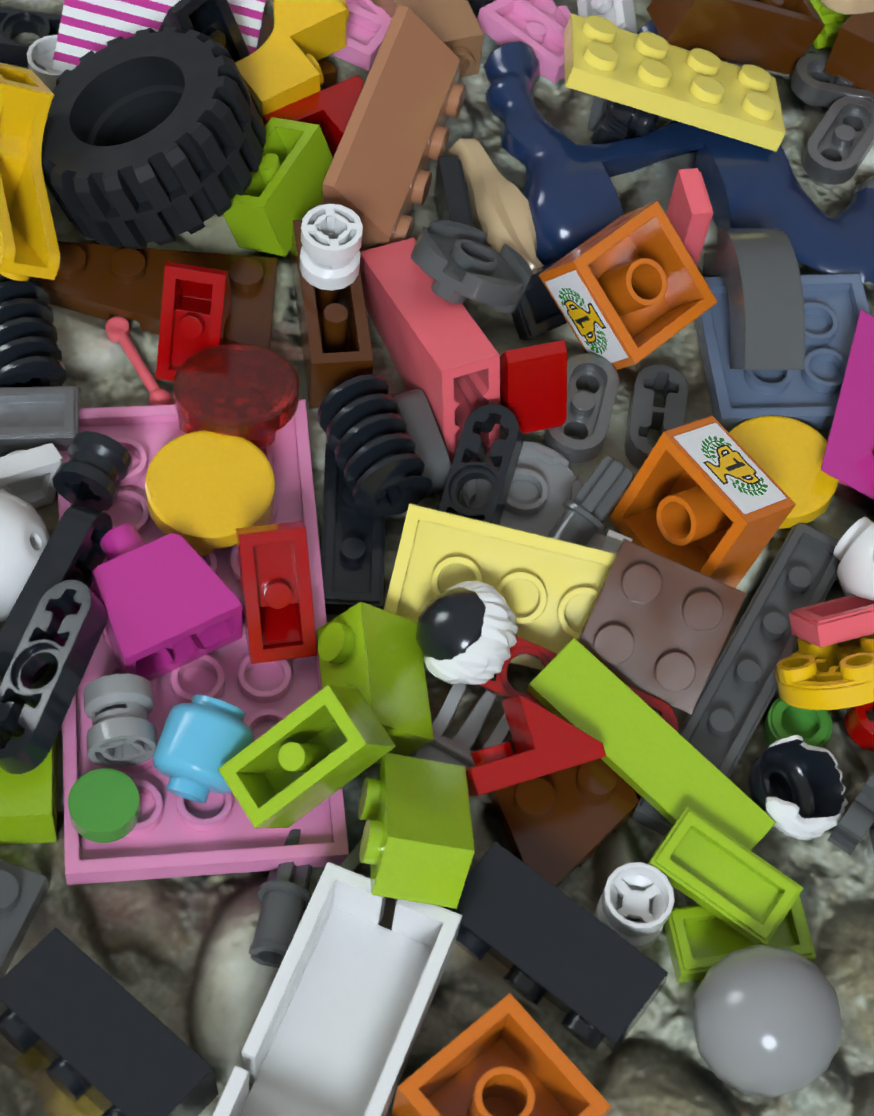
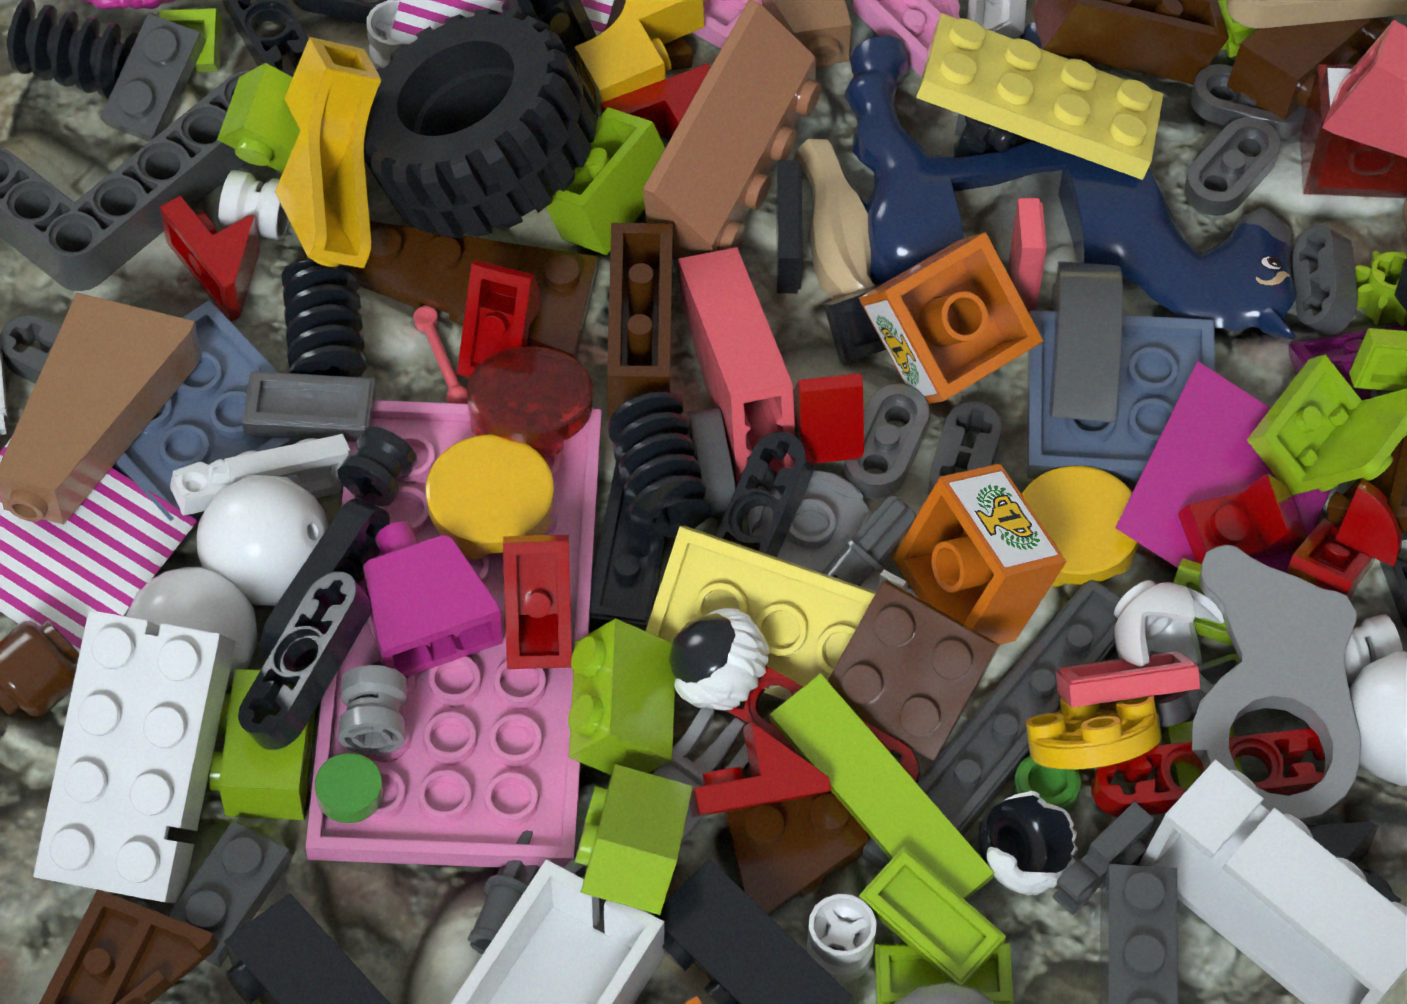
camera: 15 degrees right, 0 degrees up
medium azure head [152,694,254,804] -> none
lime brick [218,685,396,829] -> none
white wheel [300,204,363,291] -> none
dark grey plate [411,220,532,314] -> none

